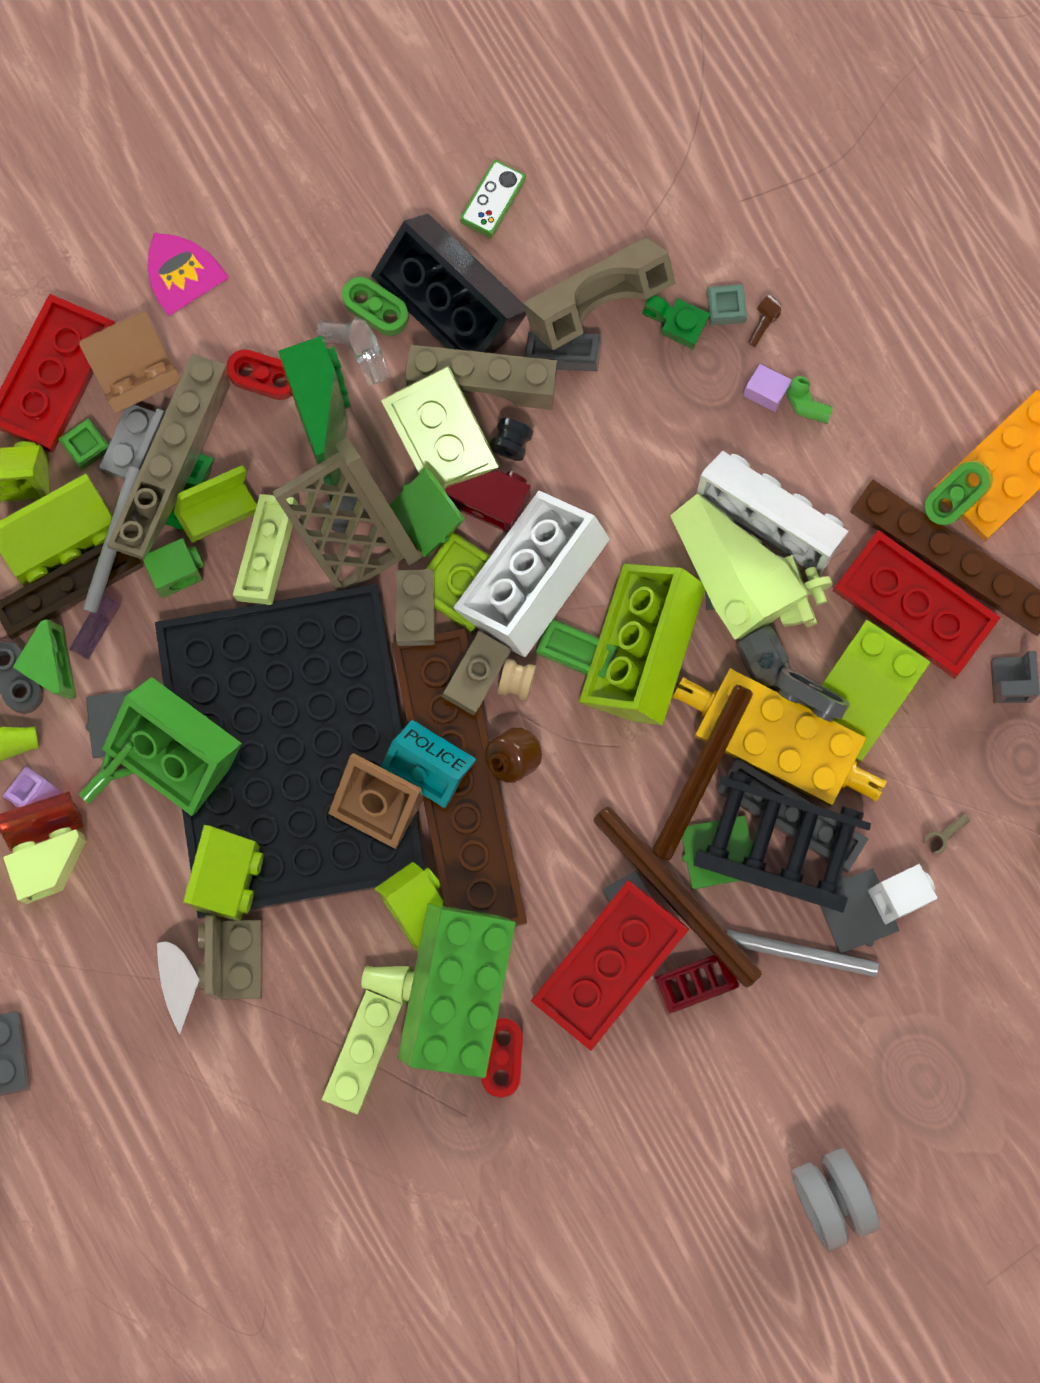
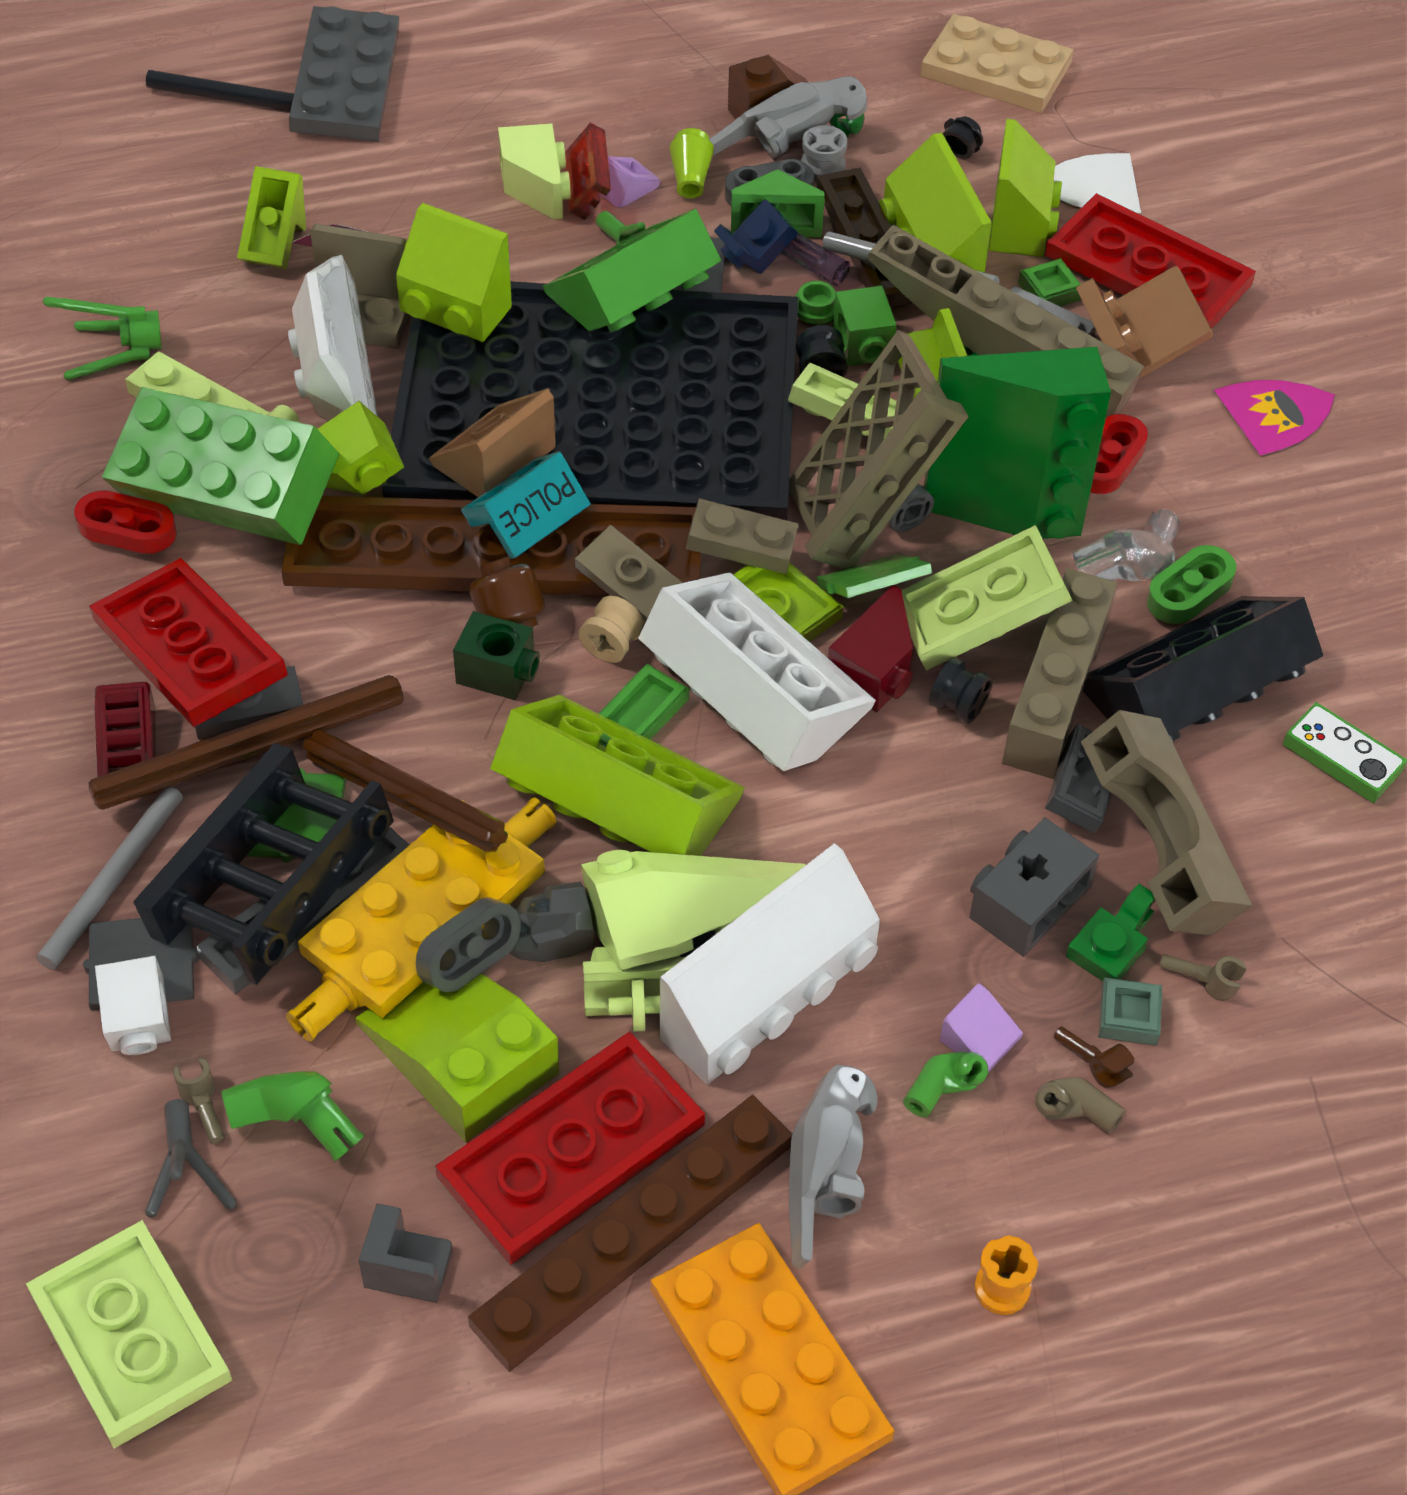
camera: 100 degrees right, 25 degrees down
bright green plate [925,461,993,525] -> none
none -> bright green plant [43,297,162,380]
none -> dark grey plant [145,1099,237,1218]
none -> bright green arm [221,1071,365,1162]
none -> lime slope [237,166,306,270]
none -> white wedge [288,255,378,421]
none -> dark green brick [453,611,540,701]
none -> dark blue bracket [714,199,799,274]
none -> light grey animal [789,1065,878,1269]
none -> bright green plate [794,281,836,325]
none -> black wheel [796,325,848,377]
none -> dark grey brick [969,817,1100,957]
none -> light orange bush [974,1235,1038,1315]
none -> dark tan arm [1035,1077,1127,1134]
none -> dark tan hand [1160,954,1246,1001]

